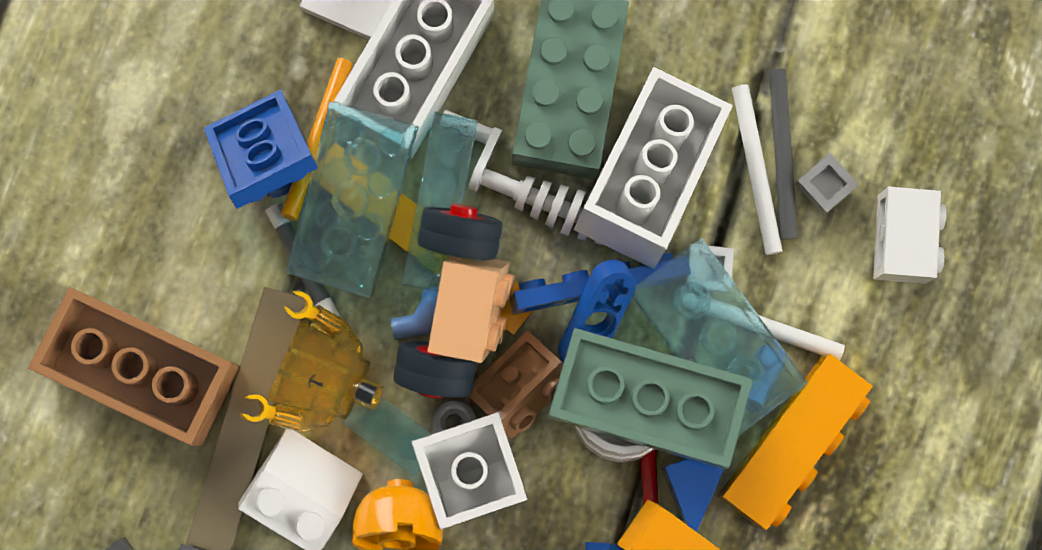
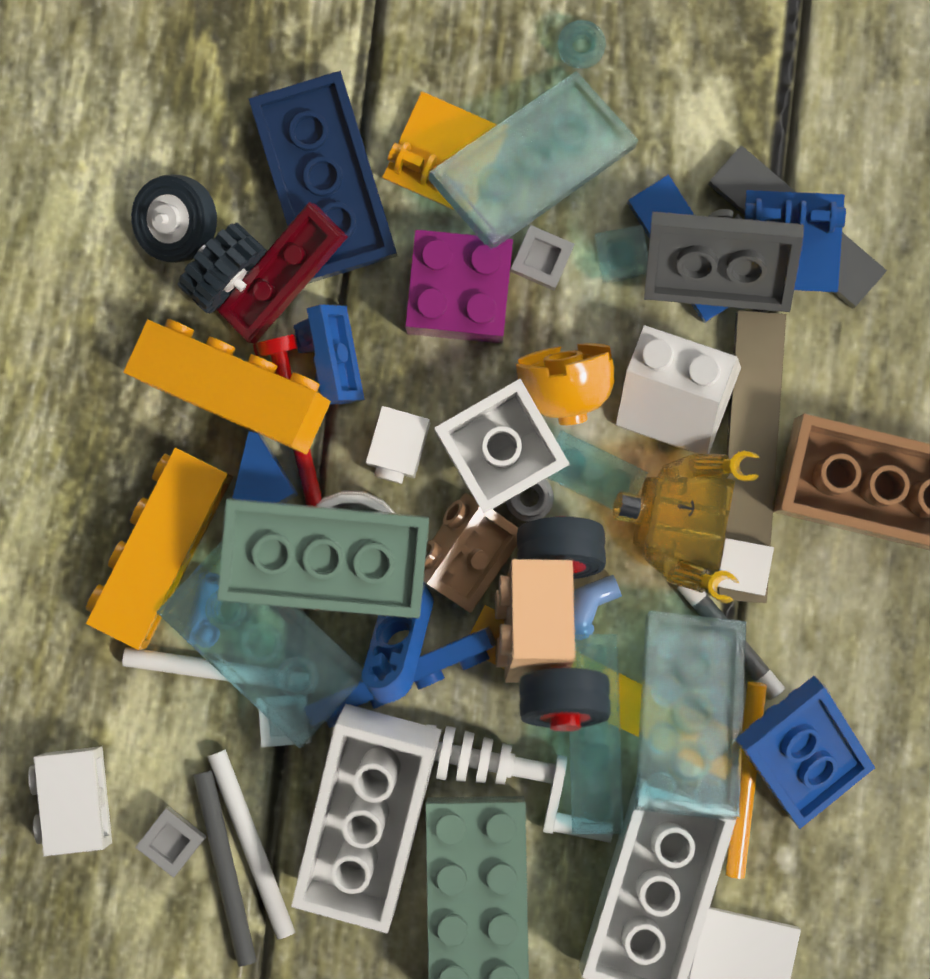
camera: 175 degrees right, 5 degrees up
none -> white brick [366,406,430,484]
none -> white tile [718,538,774,596]

